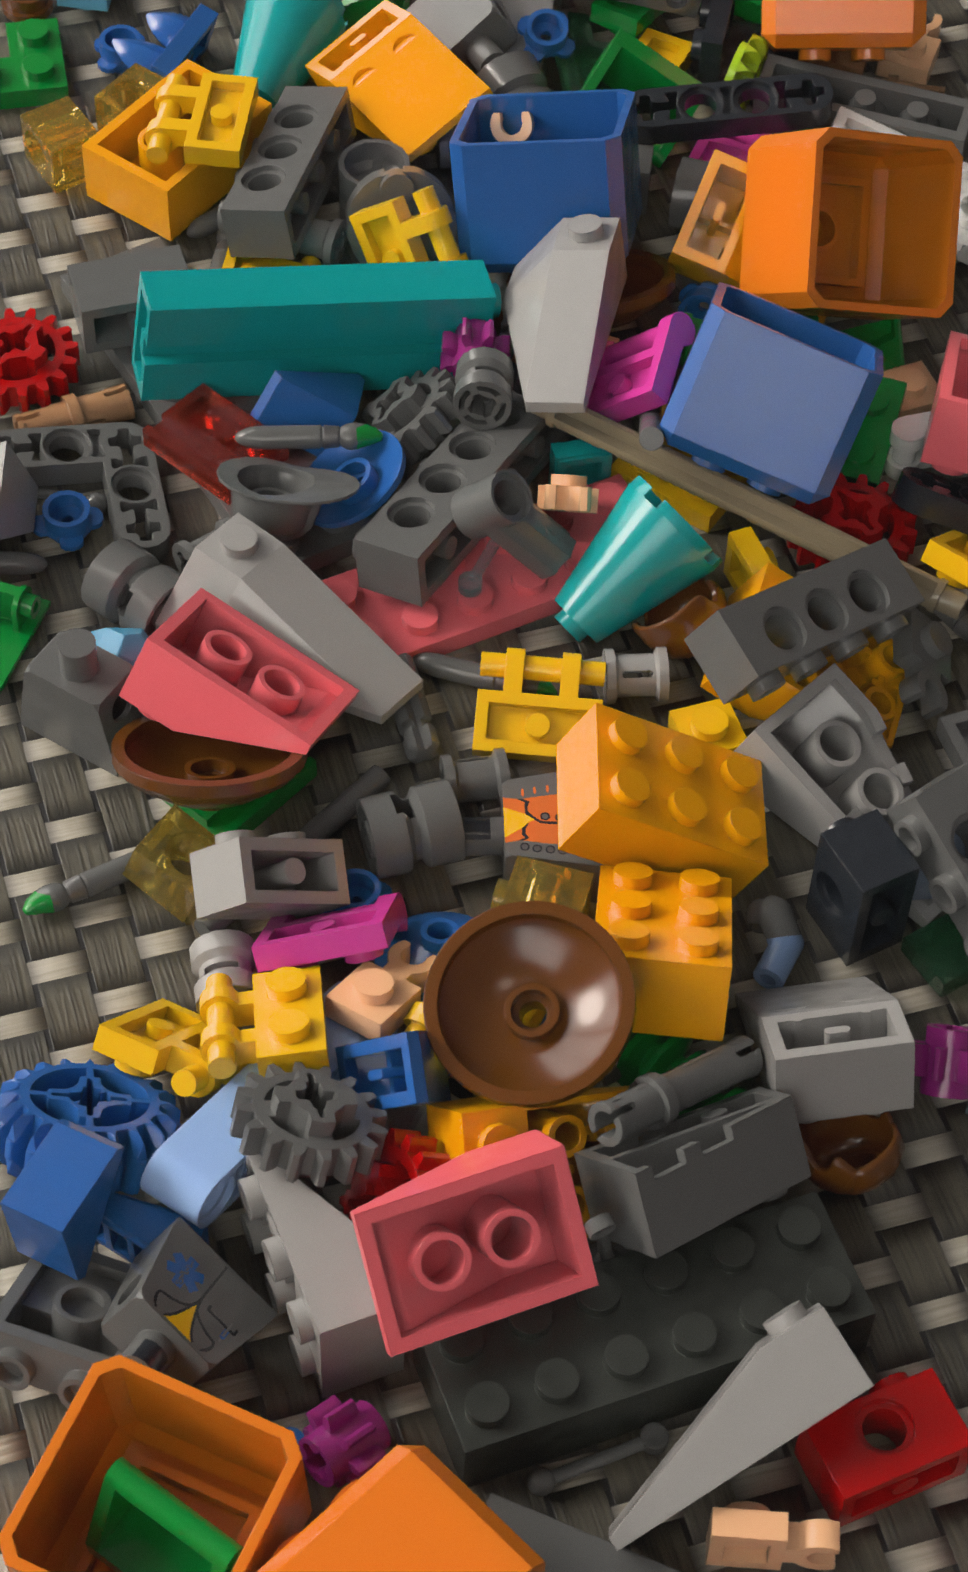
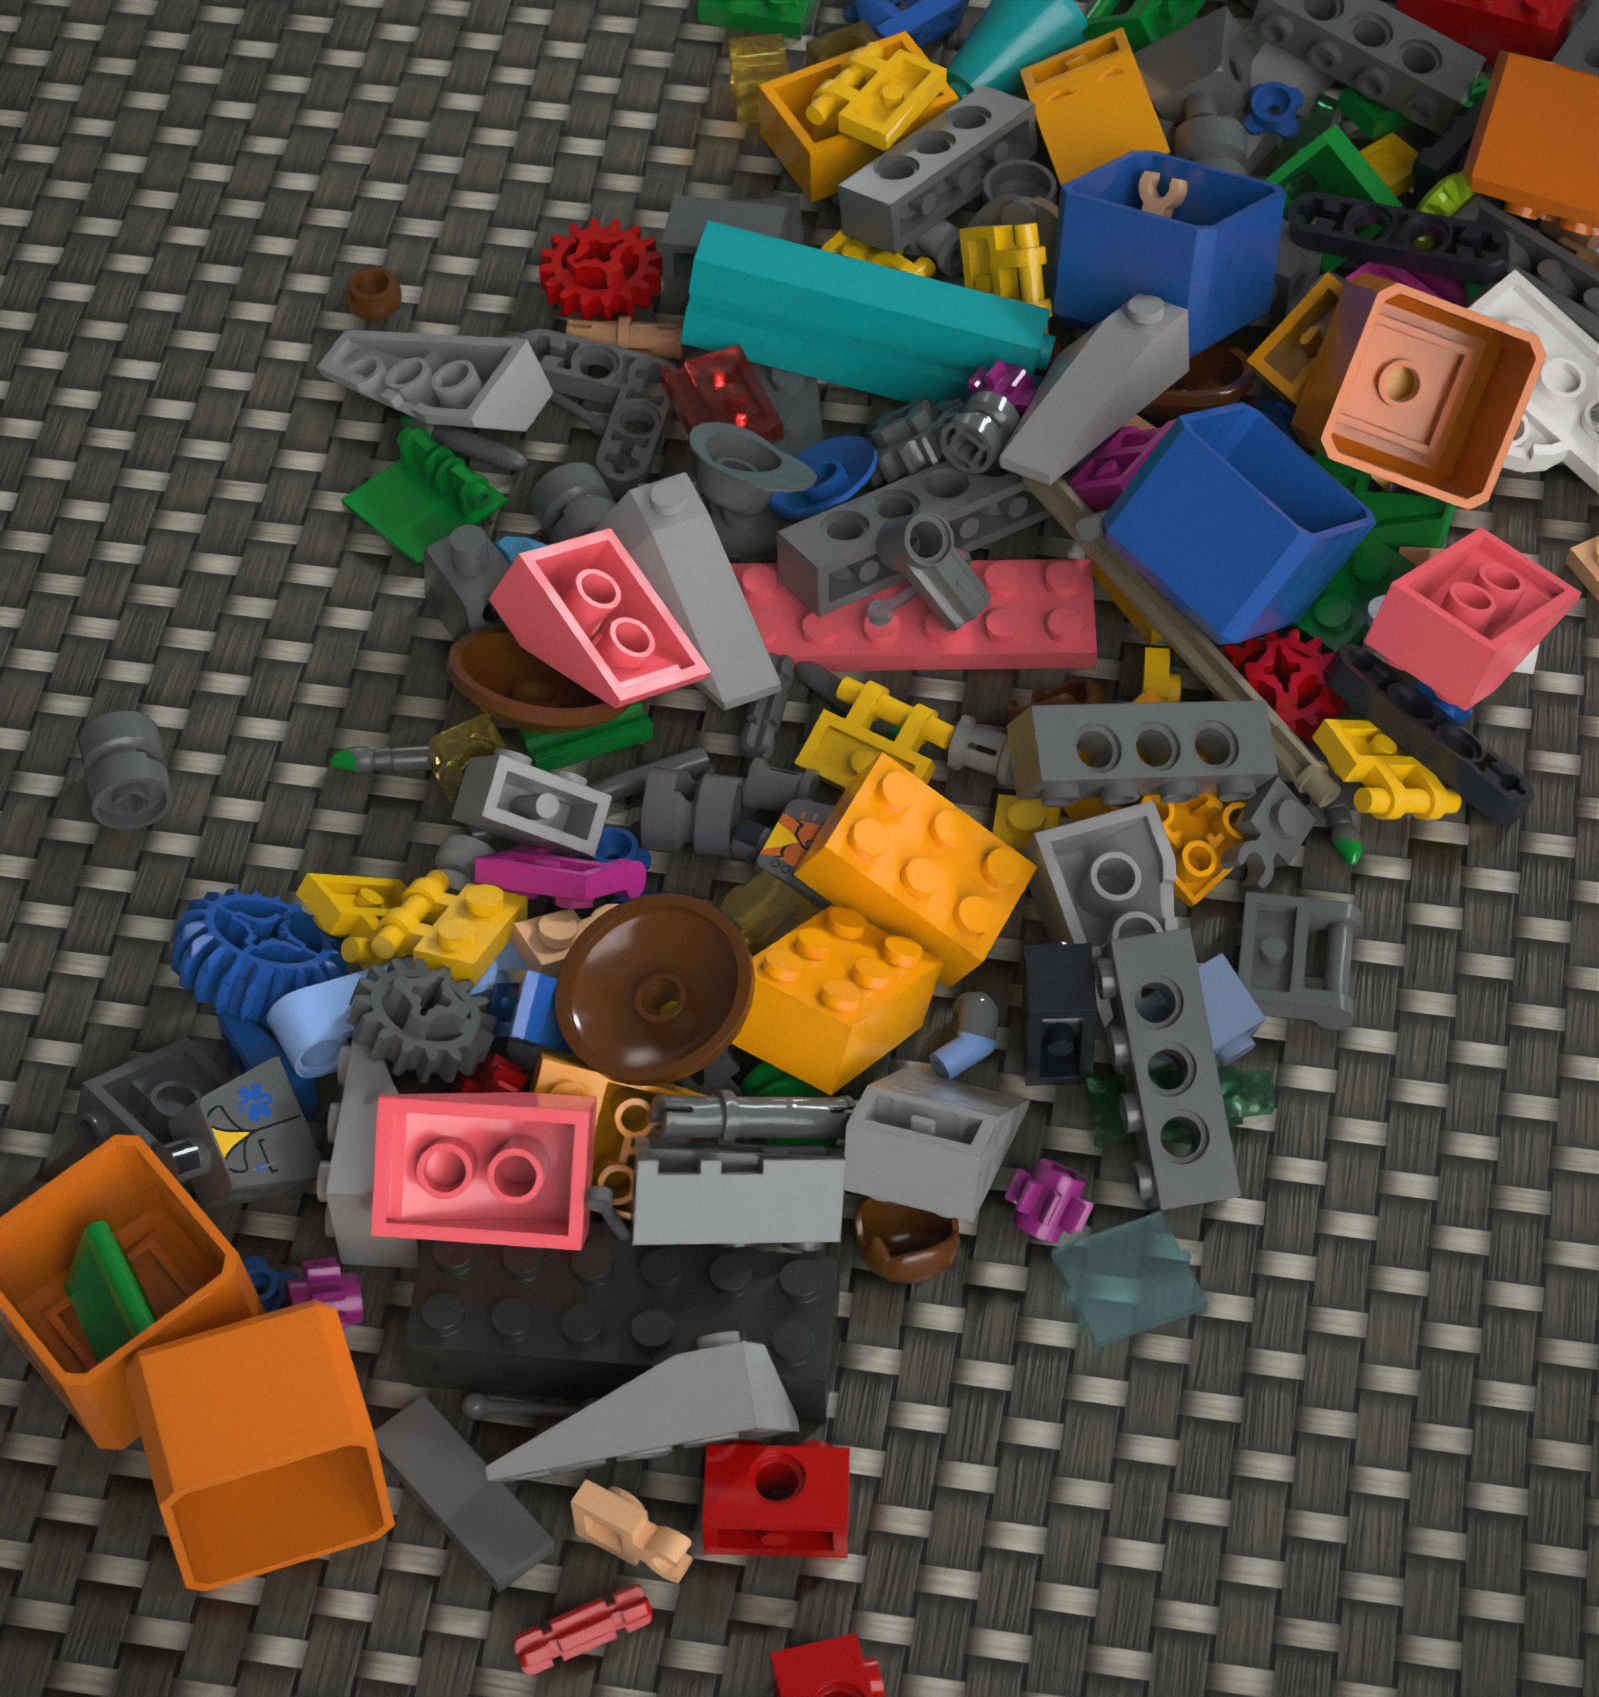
camera: 30 degrees right, 0 degrees up
blue slope [0,1118,124,1280] -> none
blue plate [34,490,104,551] -> none
dark grey piece [234,422,383,450] -> none
blue slope [249,370,365,457] -> none
light nougat plate [537,474,599,514] -> none
teal tile [548,439,613,485] -> none
teal cone [554,475,723,643] -> none

